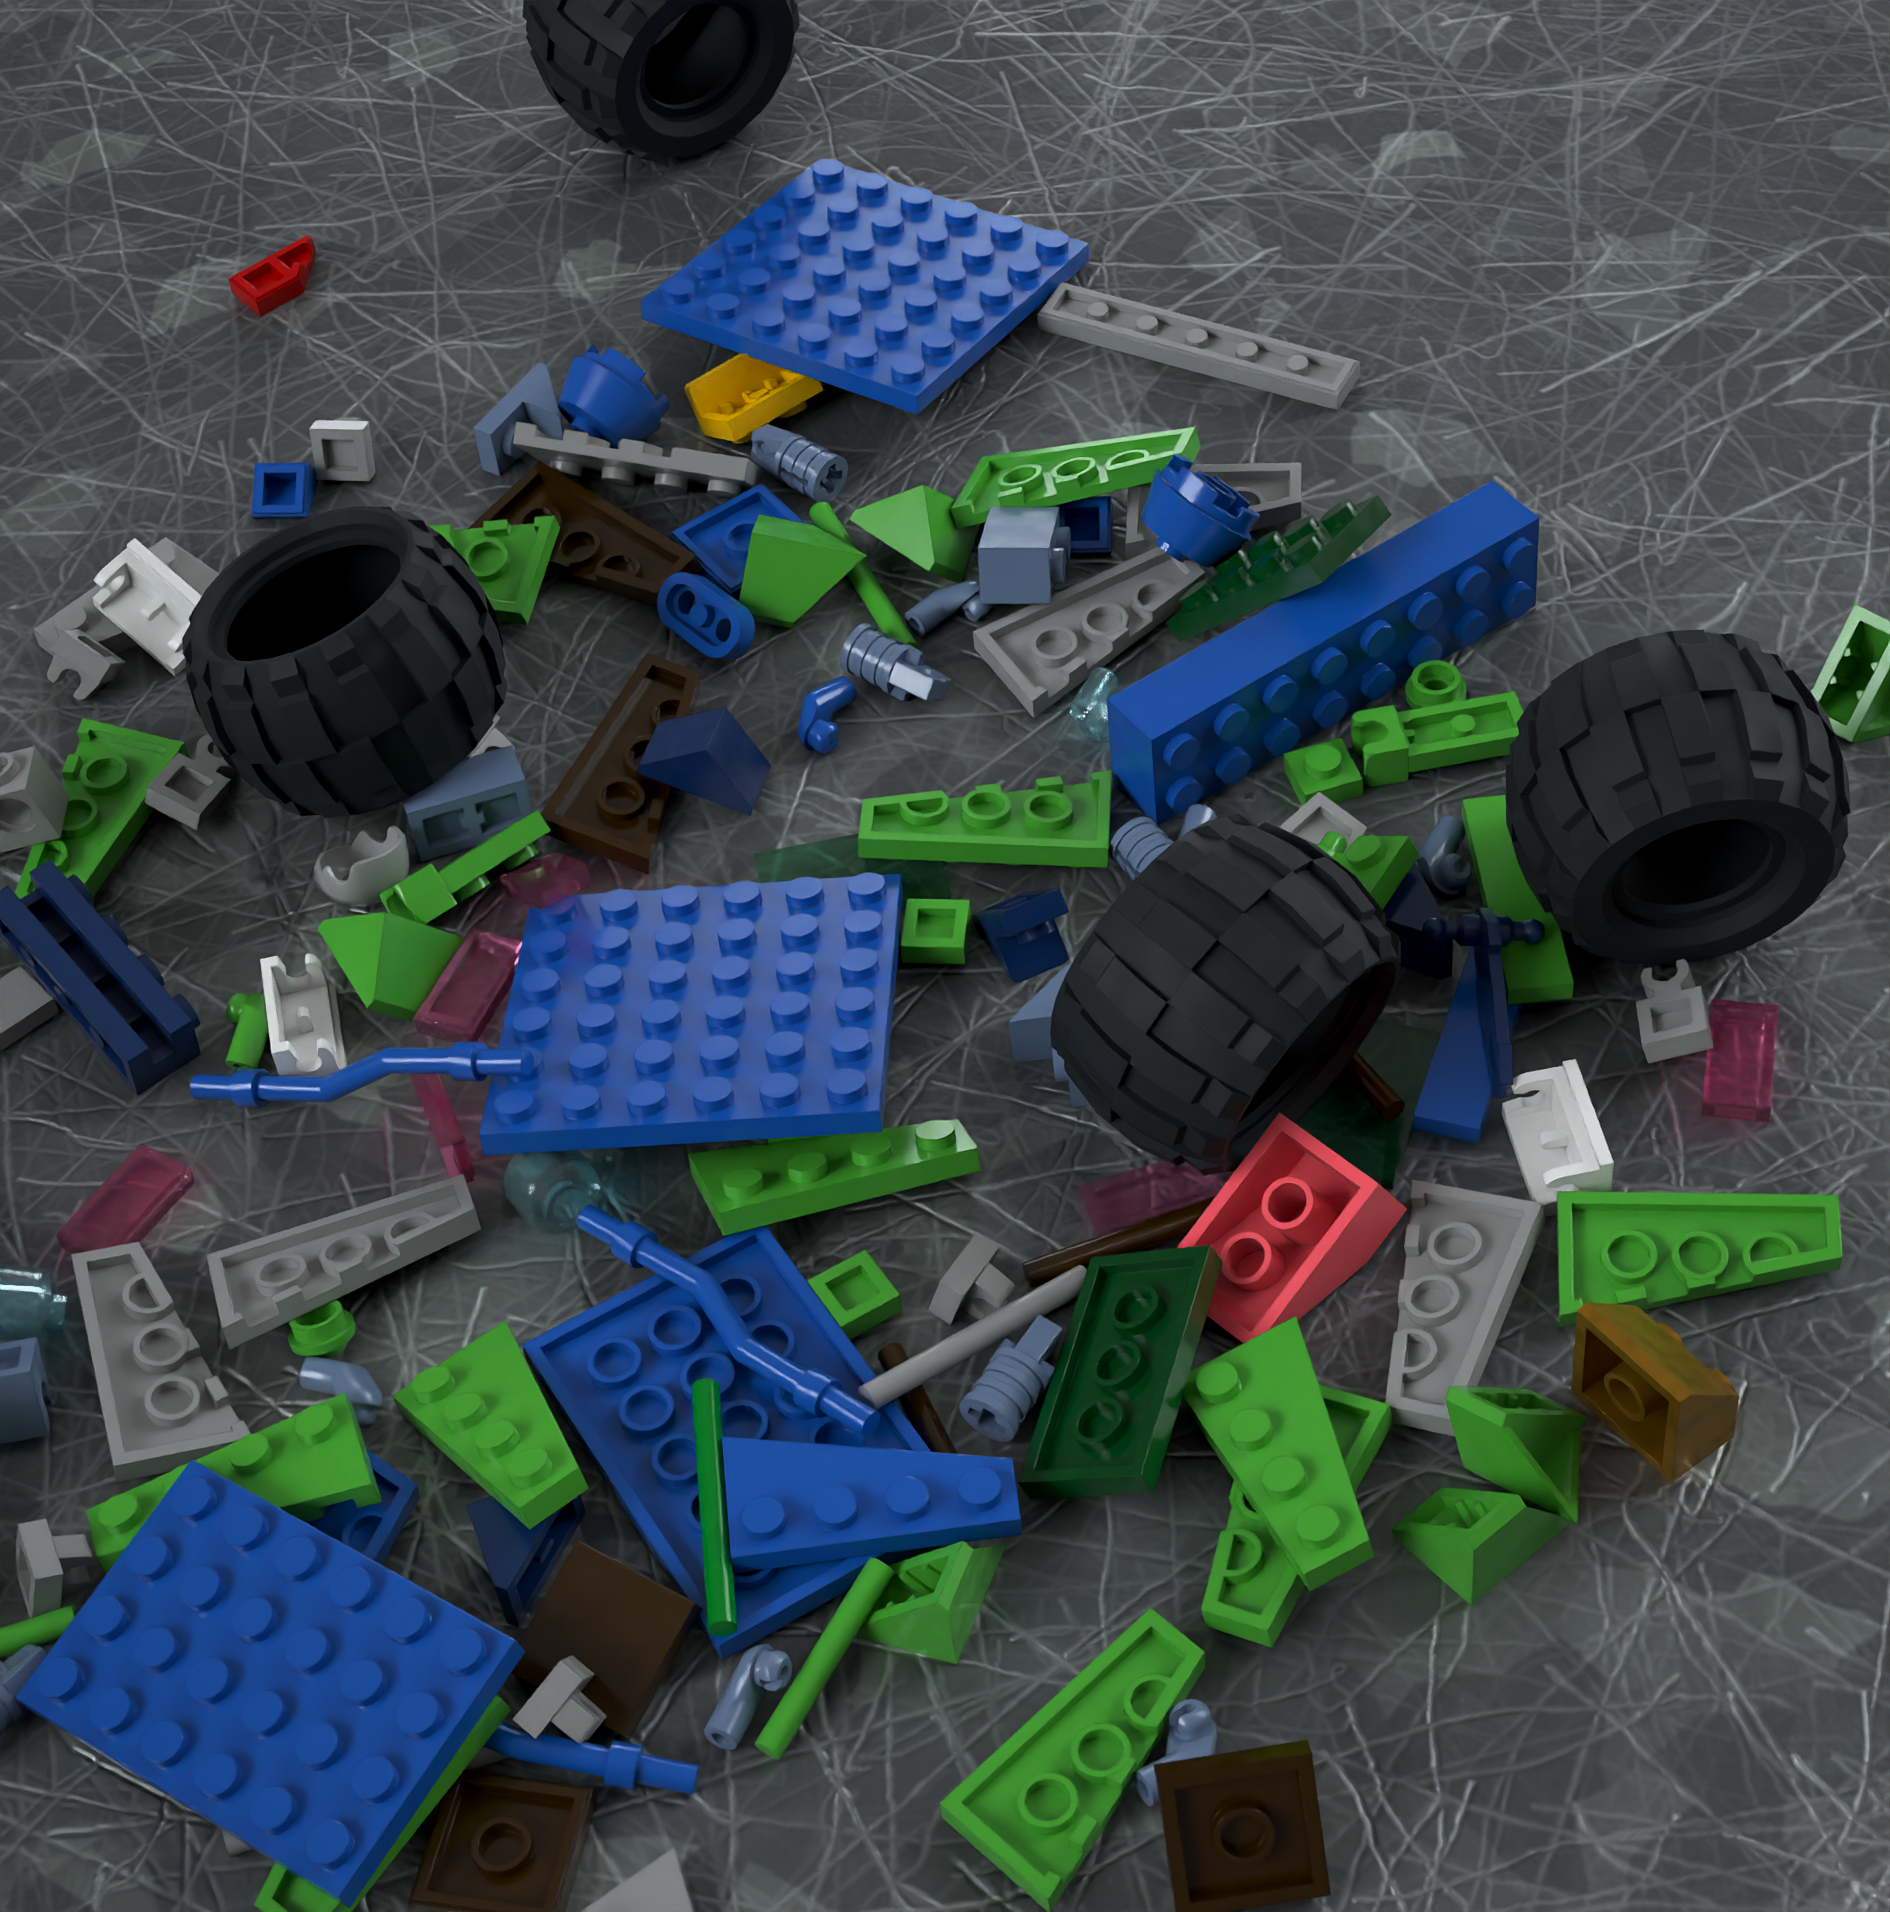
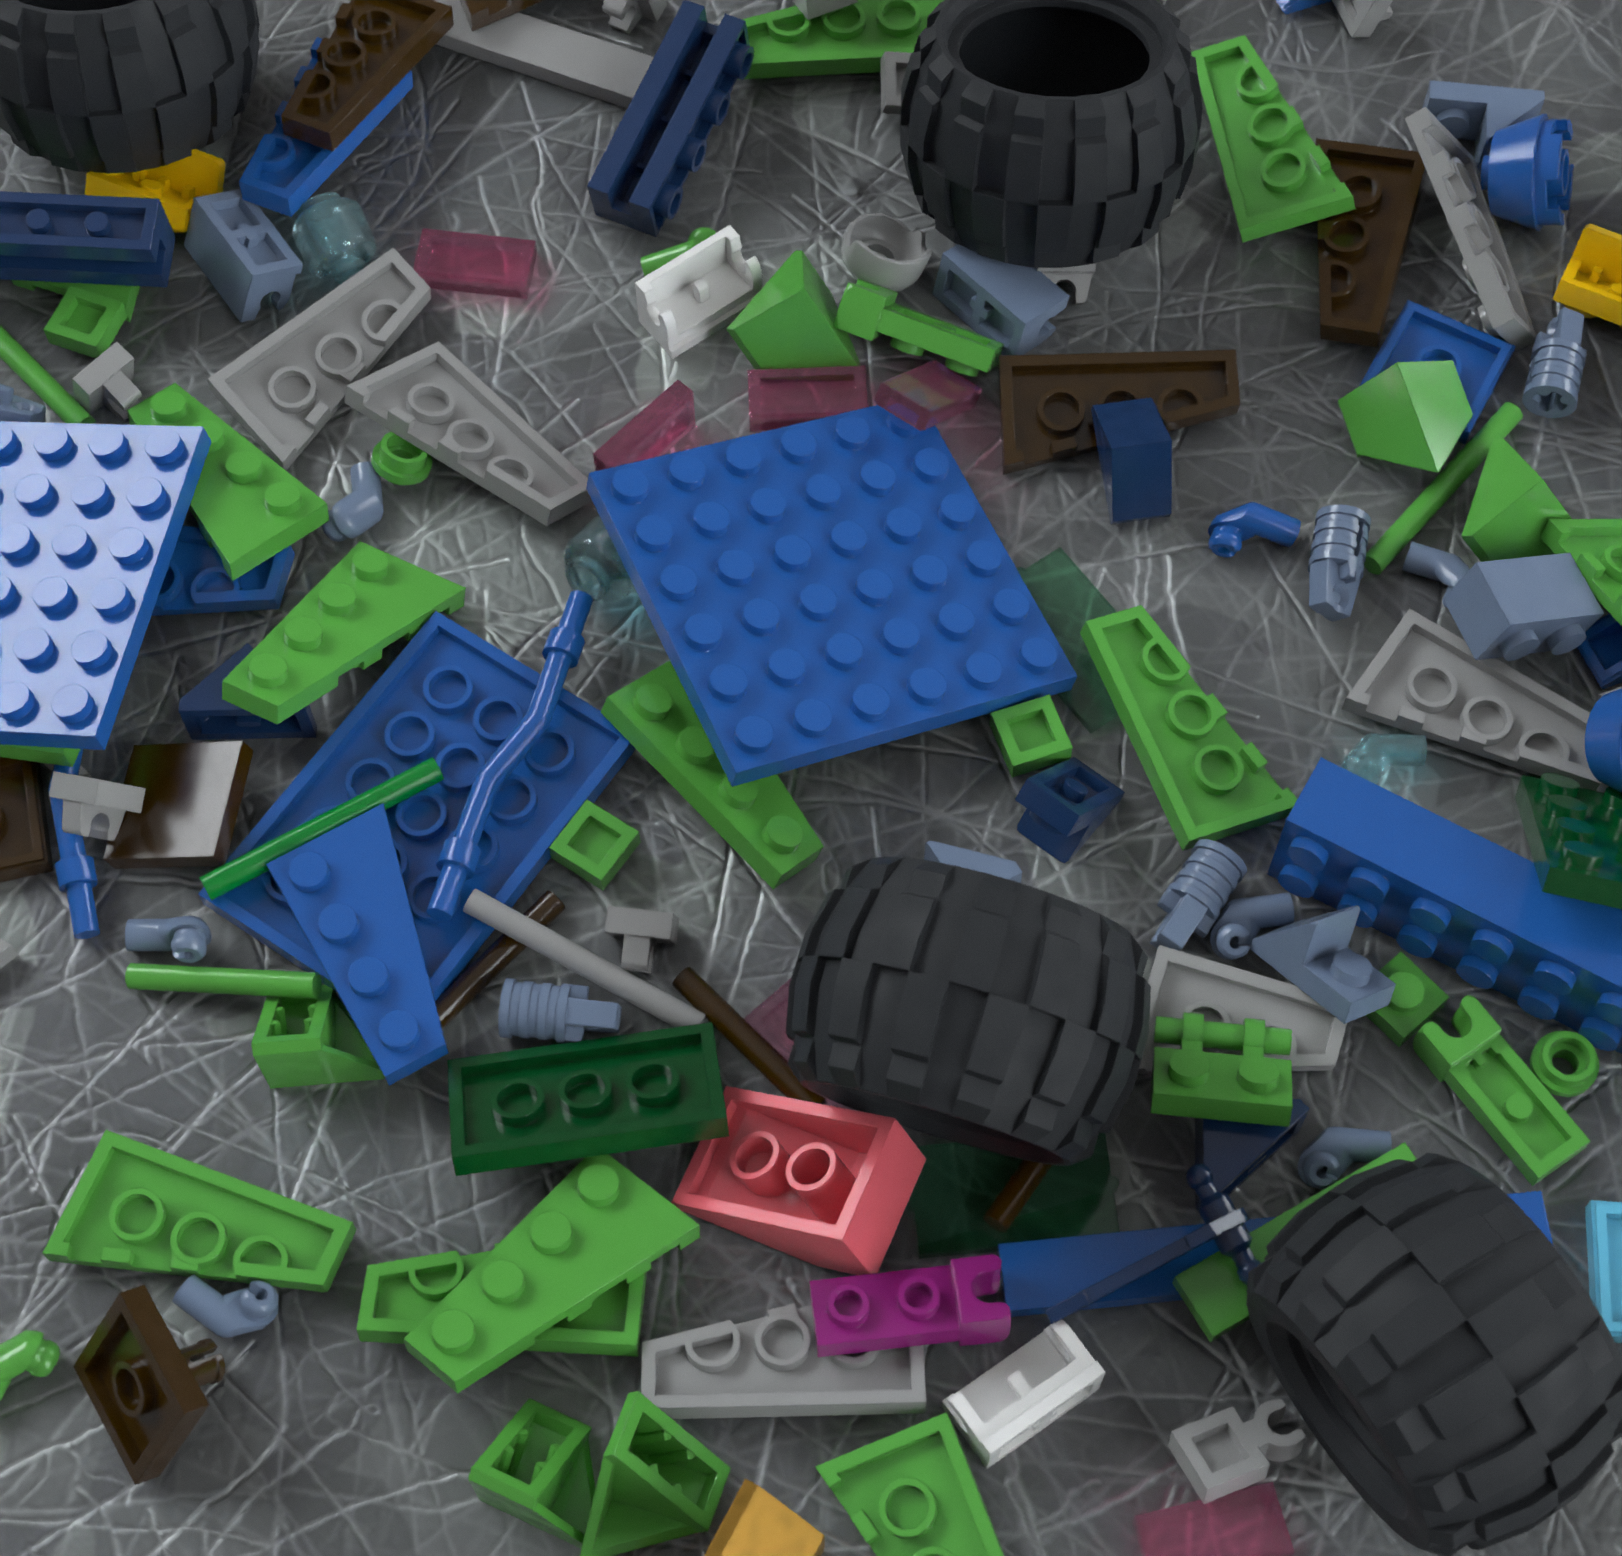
camera: 60 degrees right, 15 degrees up
blue bar [190,1042,534,1107] -> none
blue plate [657,572,755,661] -> none
none -> magenta plate [809,1255,1011,1357]
none -> sand blue slope [1250,905,1396,1024]

